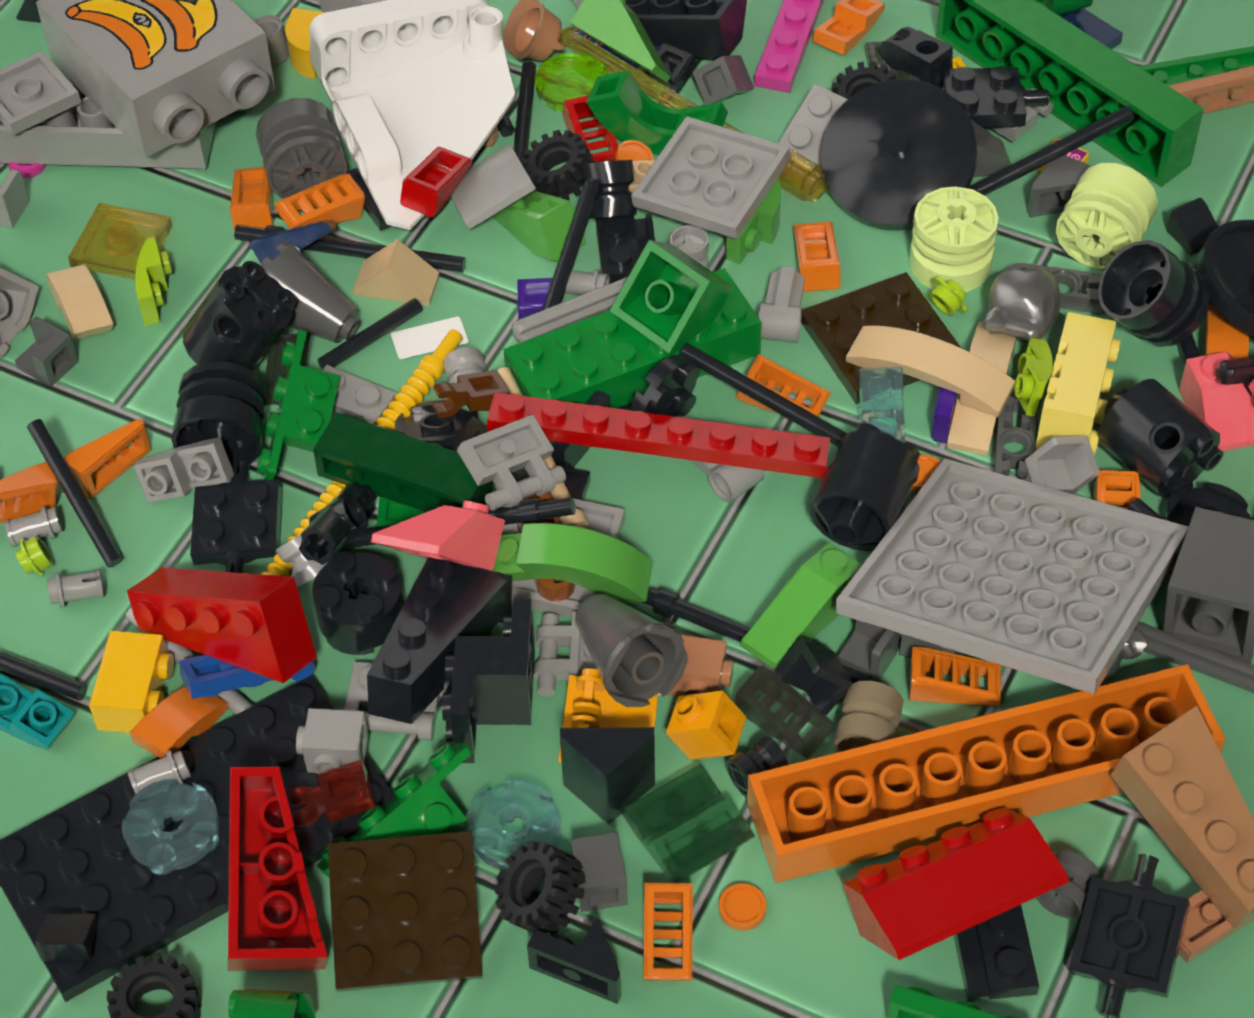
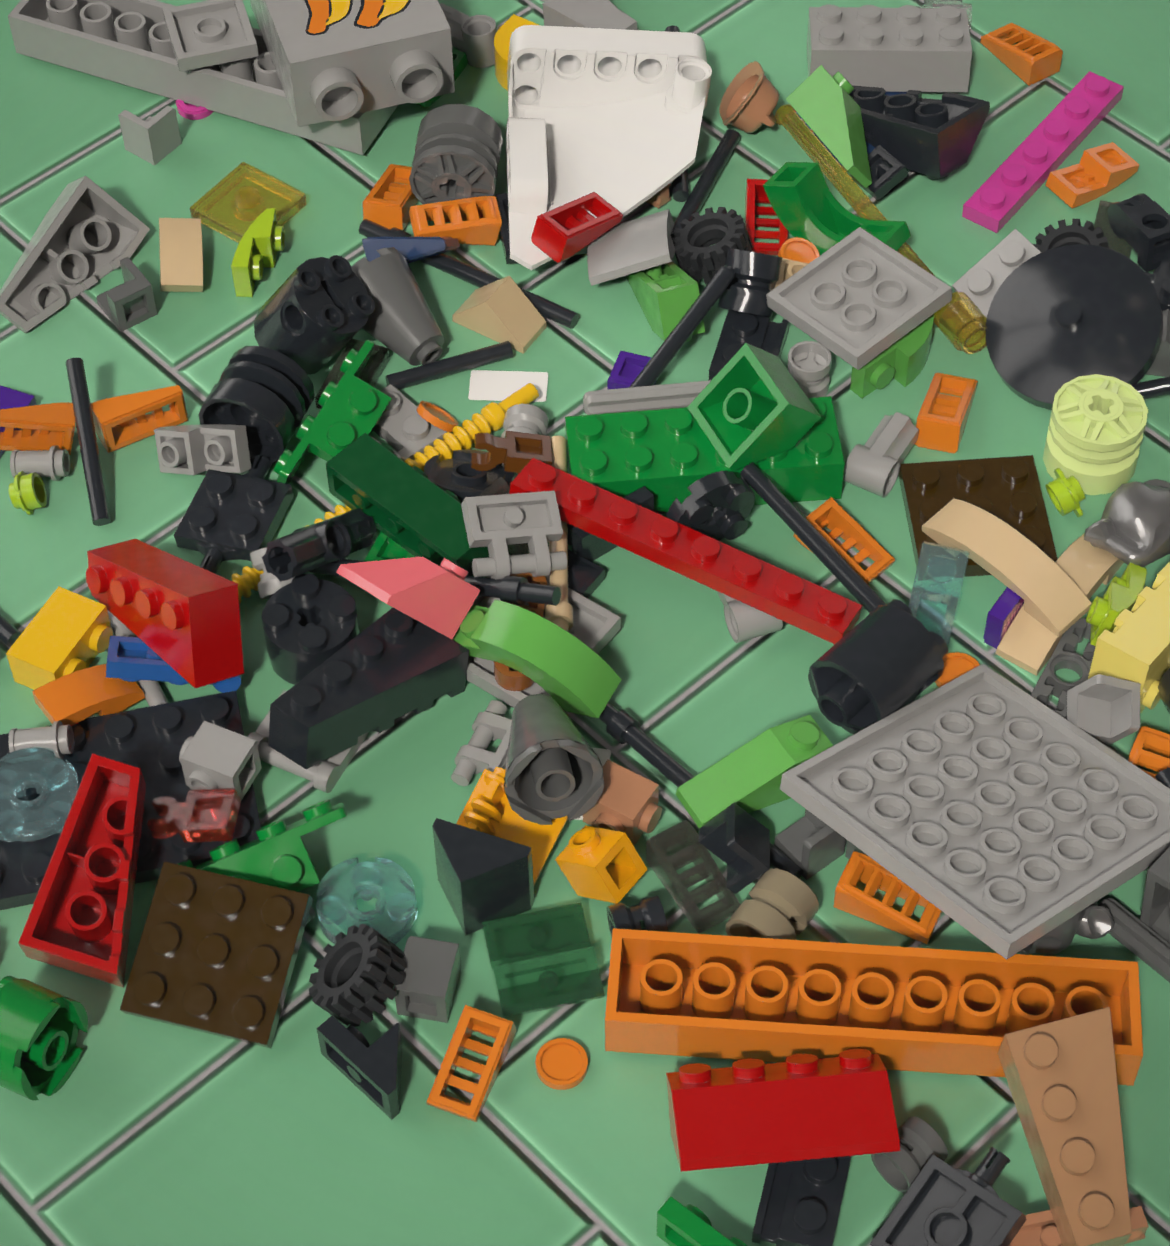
camera: 20 degrees right, 0 degrees up
light grey pin [47,569,104,607] -> none
black bracket [442,599,535,763] -> none
clear neon green tile [535,53,608,112] -> none
light grey pin [564,269,610,295] -> none
dark grey panel [692,55,754,104] -> none
none -> orange piece [416,401,459,432]

